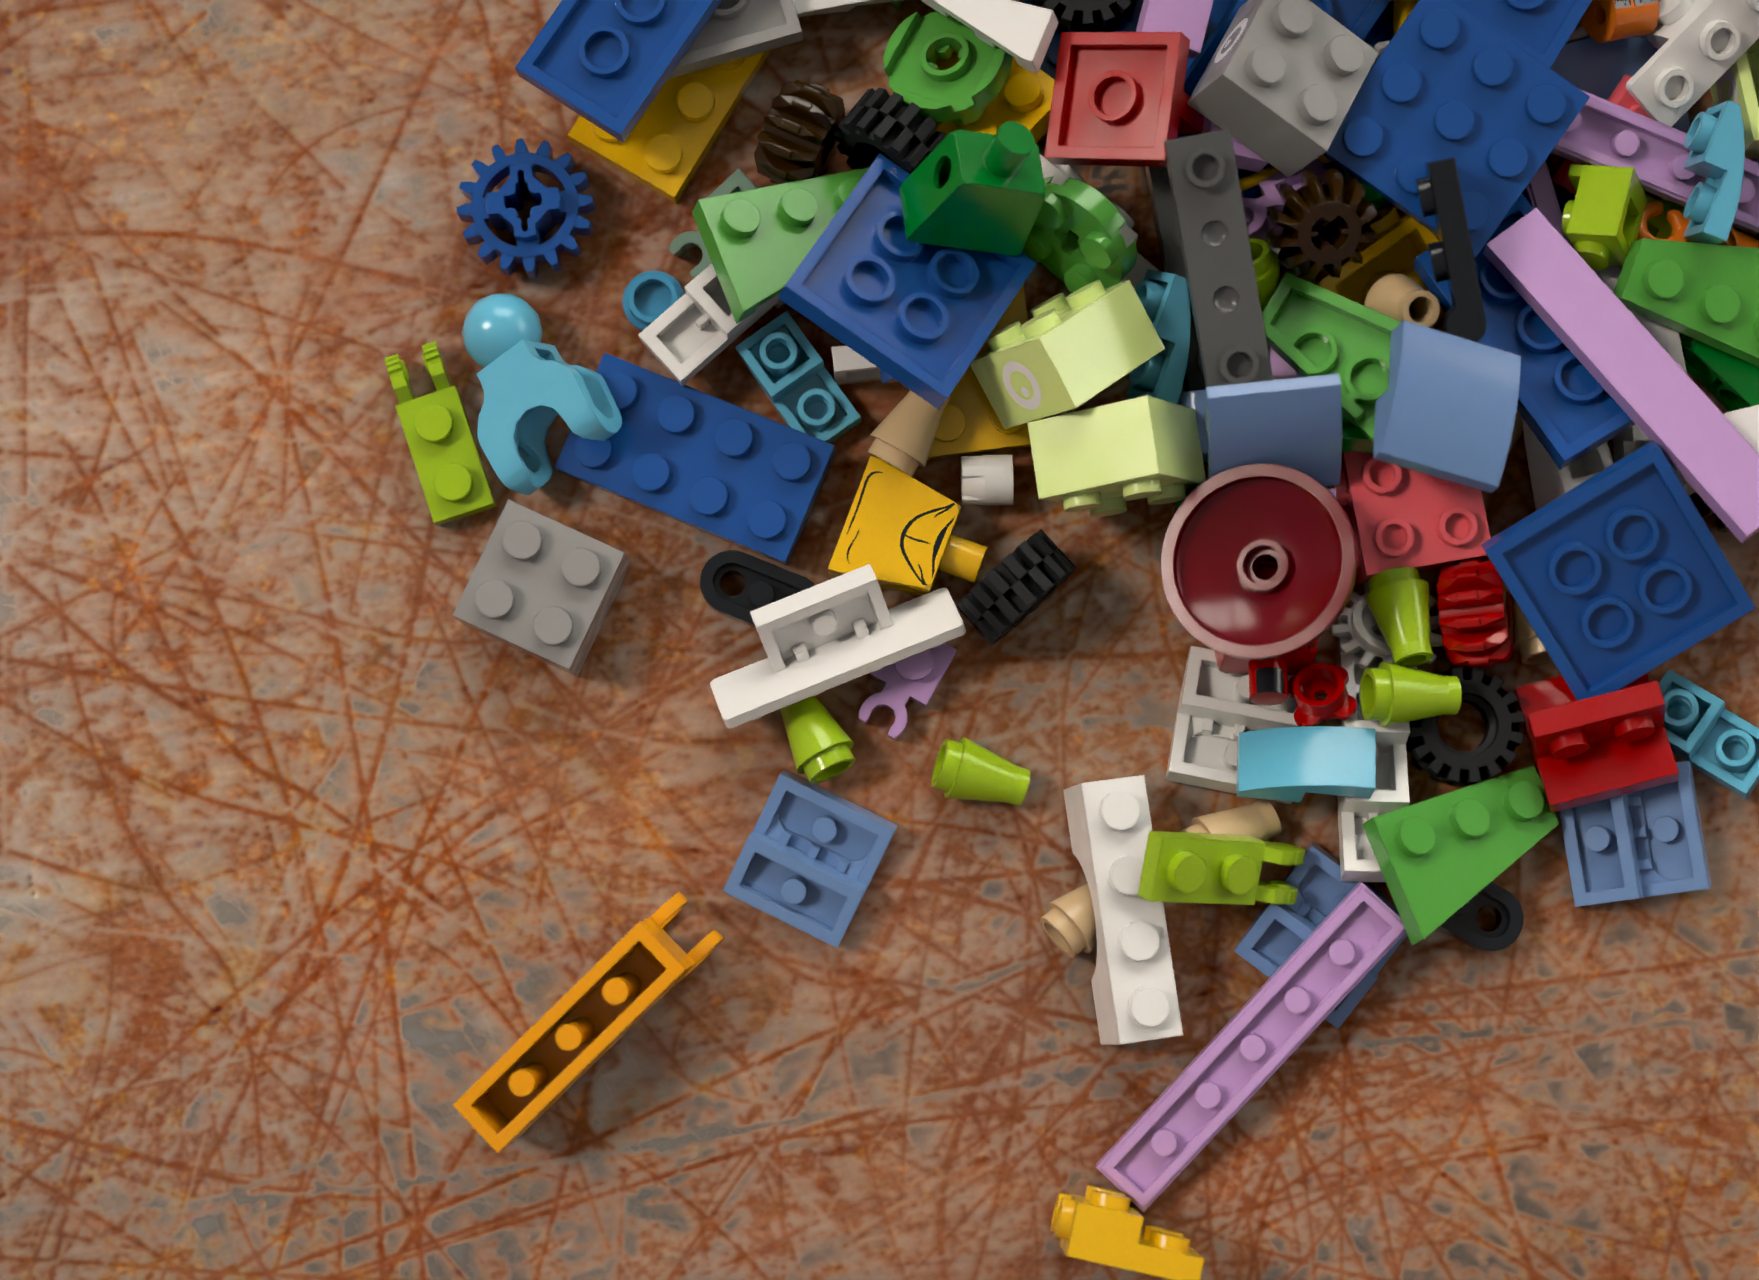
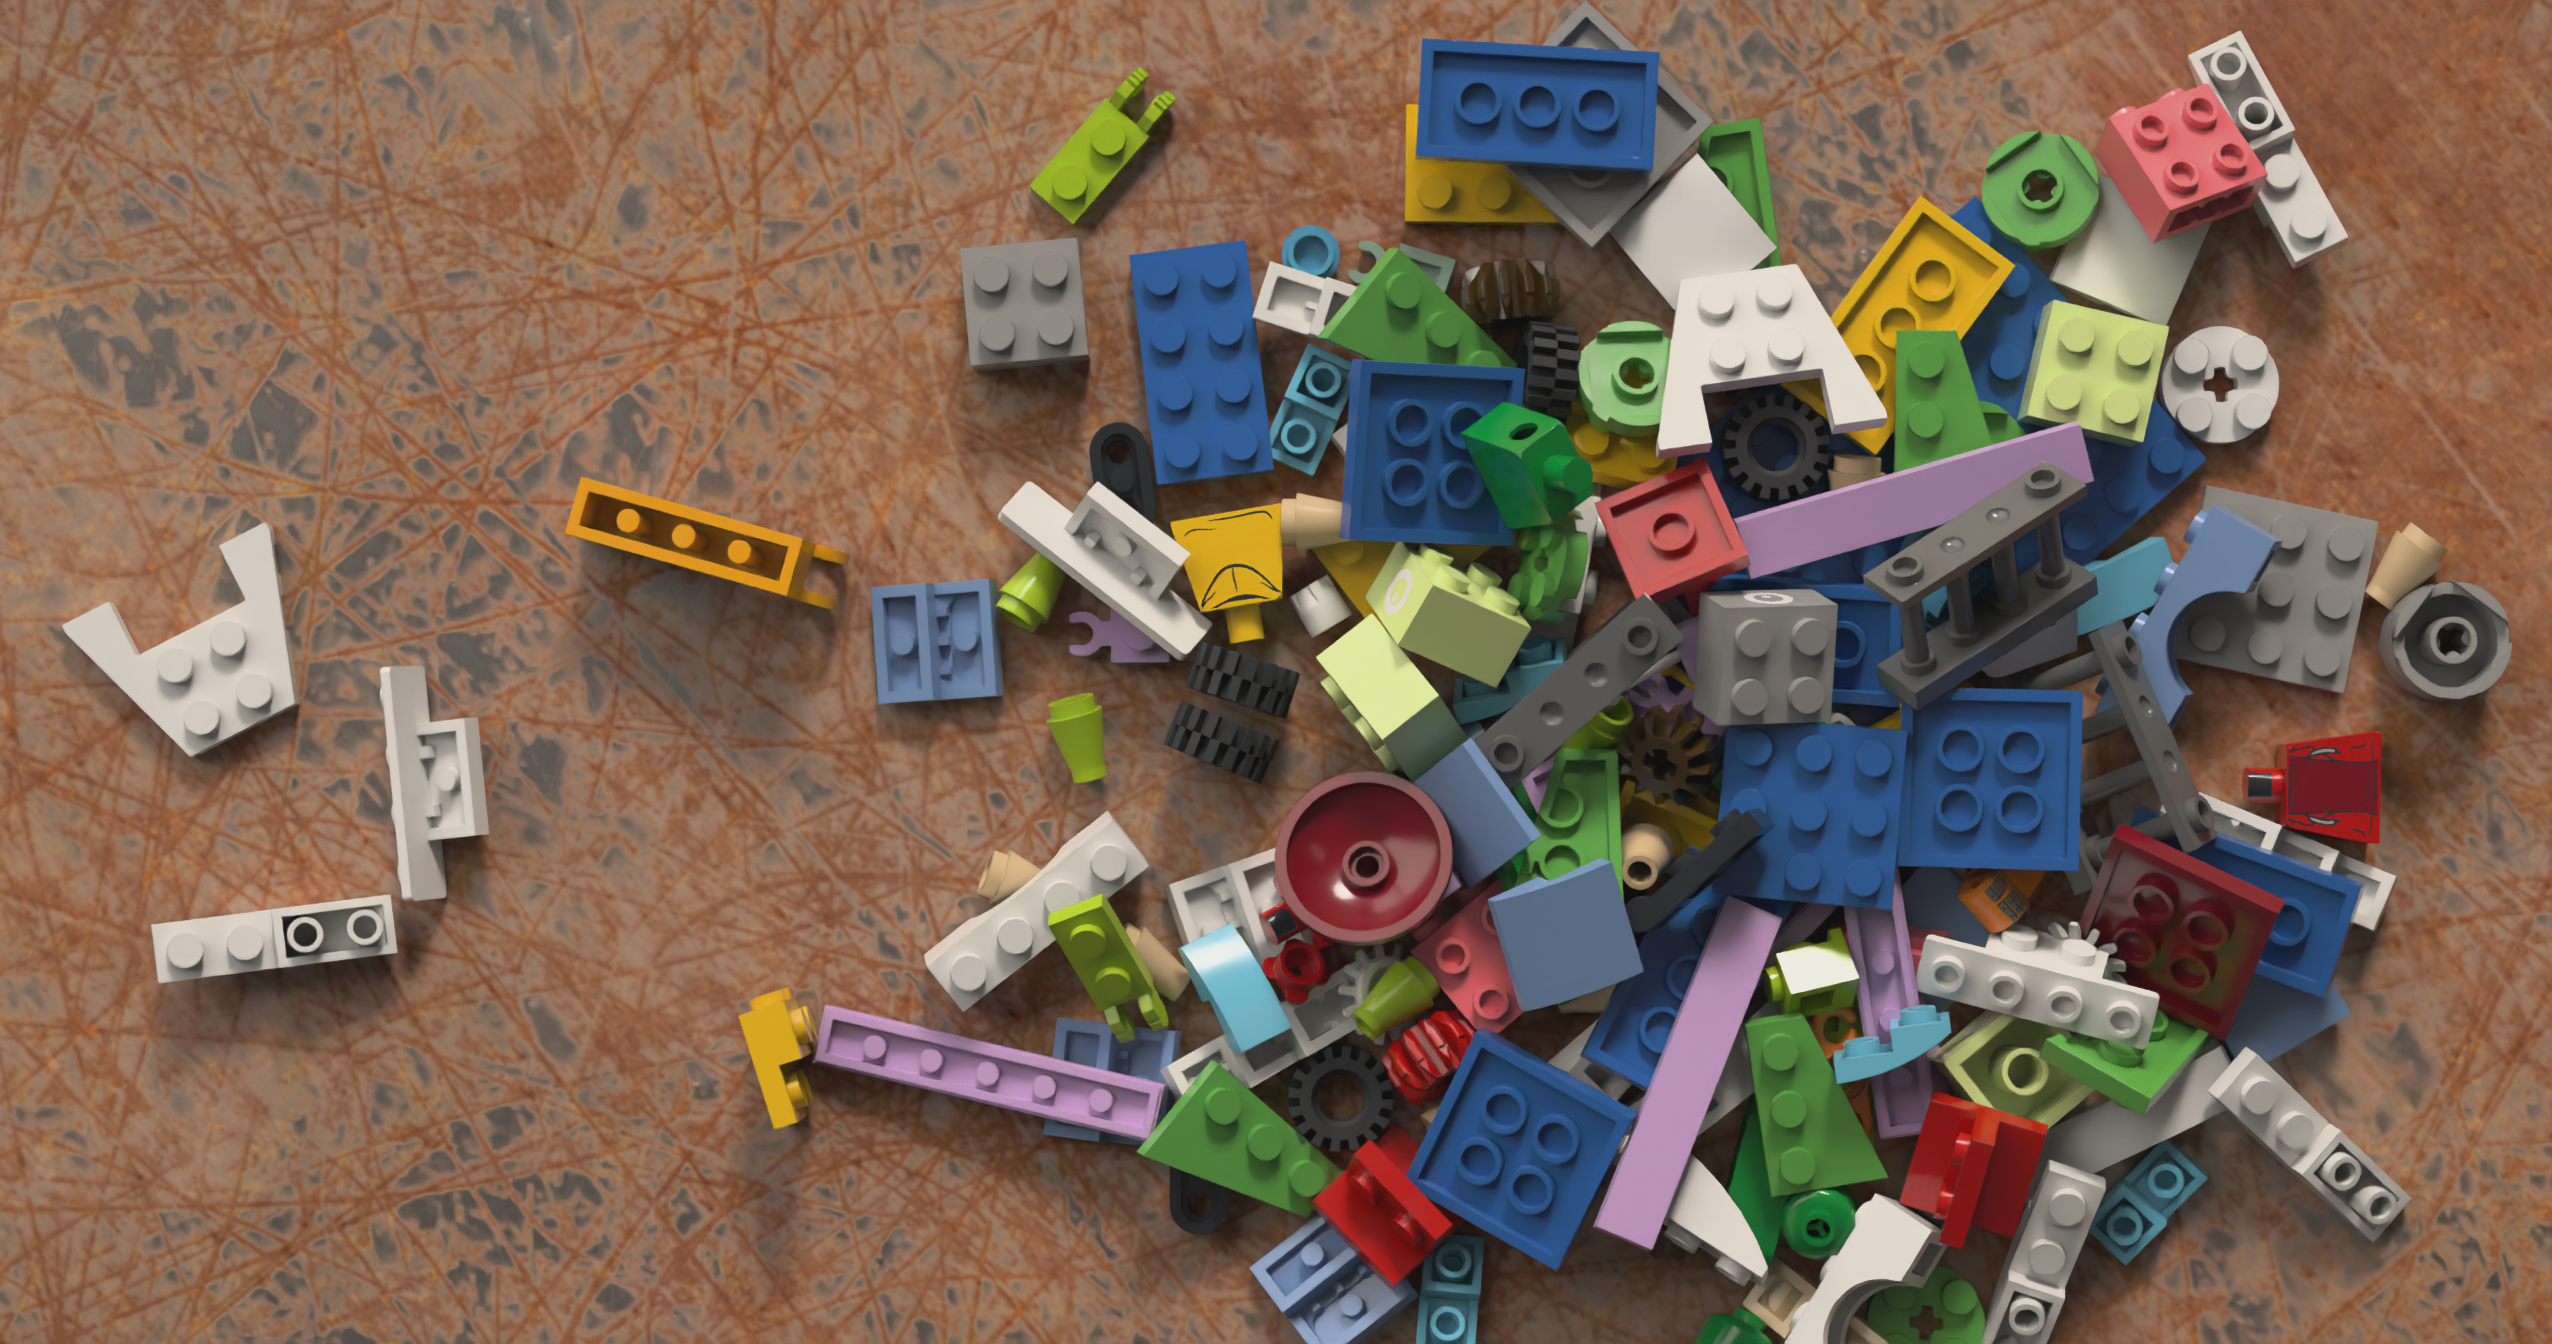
camera: 60 degrees right, 5 degrees up
blue gear [457,138,596,279] -> none
medium azure piece [462,293,622,495] -> none
lime cone [1359,662,1462,727] -> none
none -> black tyre [1163,701,1279,784]

